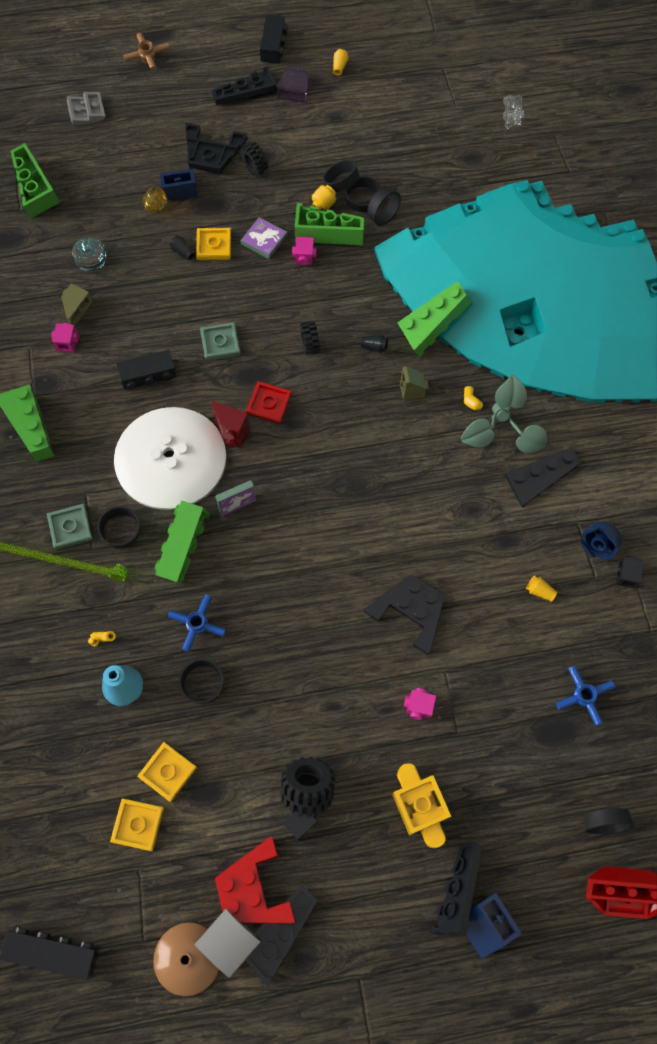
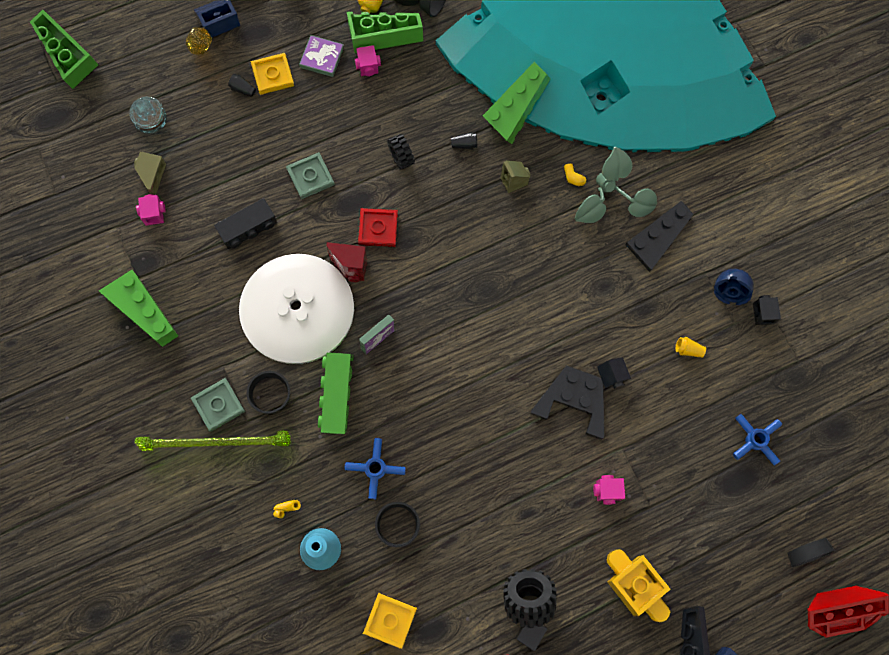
camera: 20 degrees left, 5 degrees up
none -> black brick [597,357,631,389]

